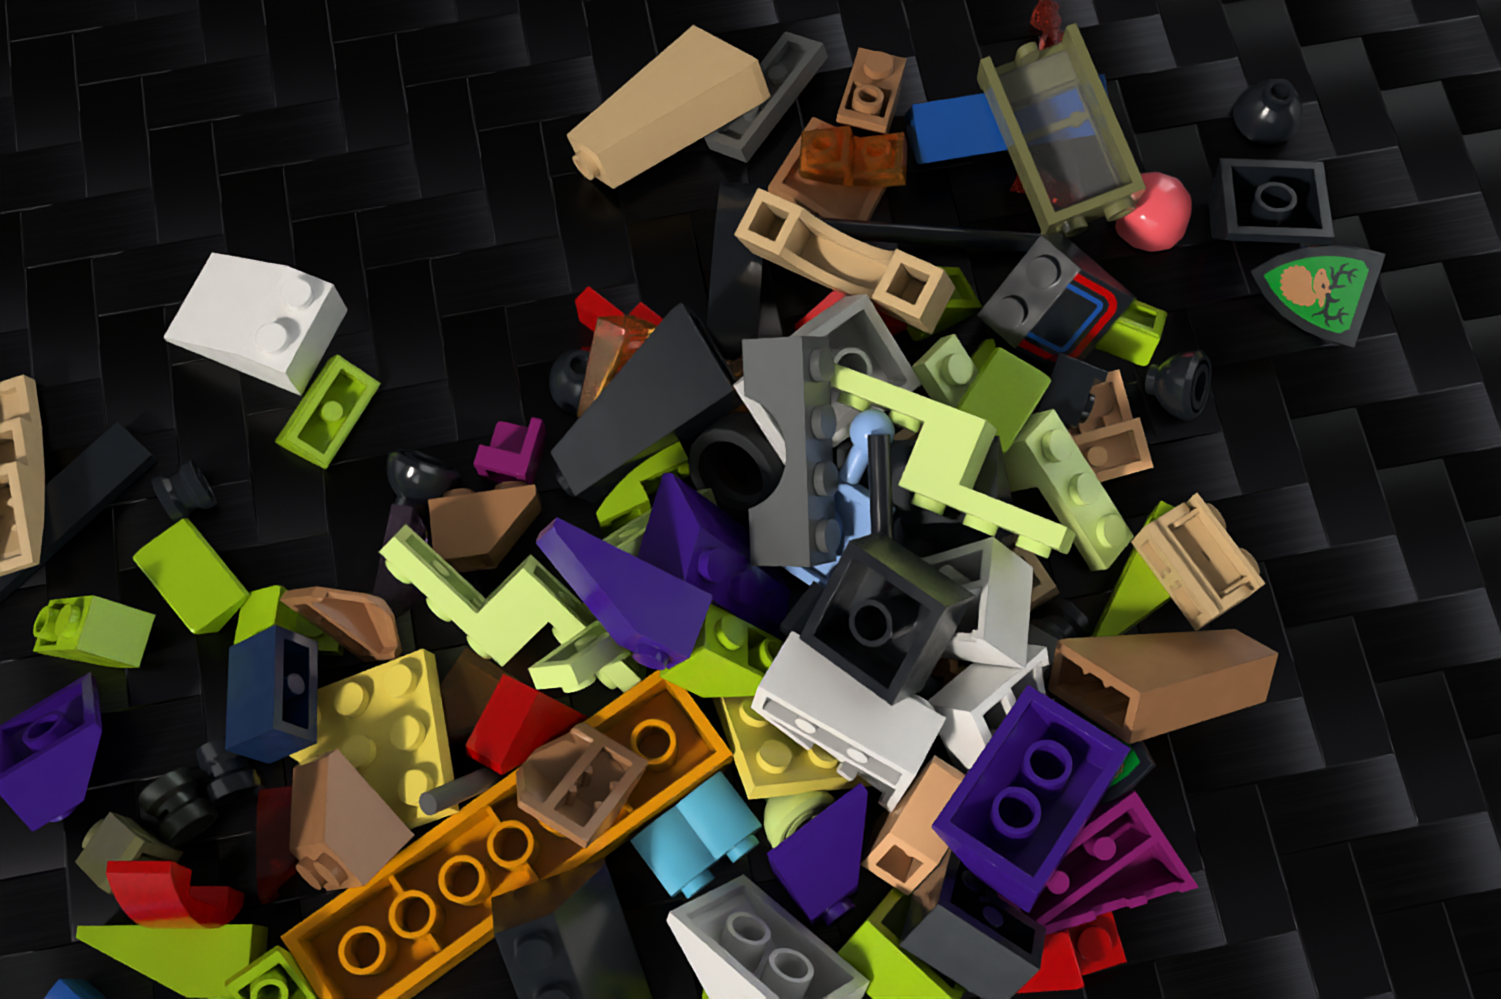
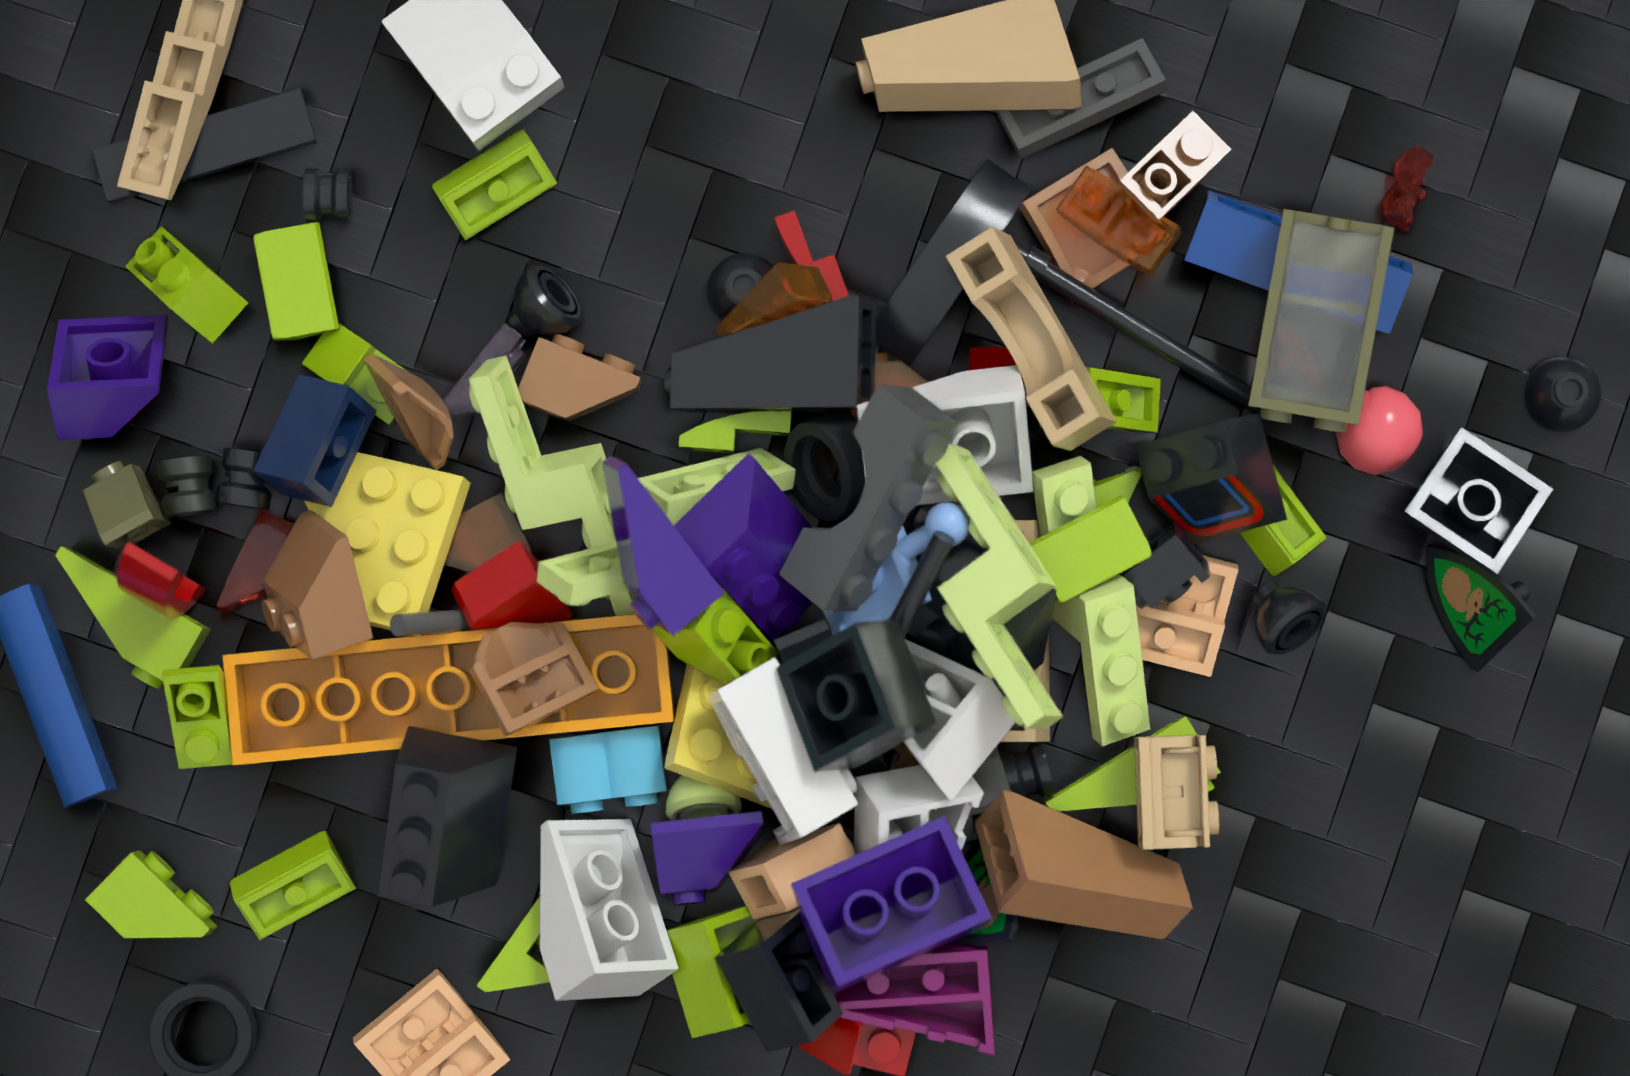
camera: 30 degrees right, 15 degrees up
magenta panel [474,417,548,485] -> none

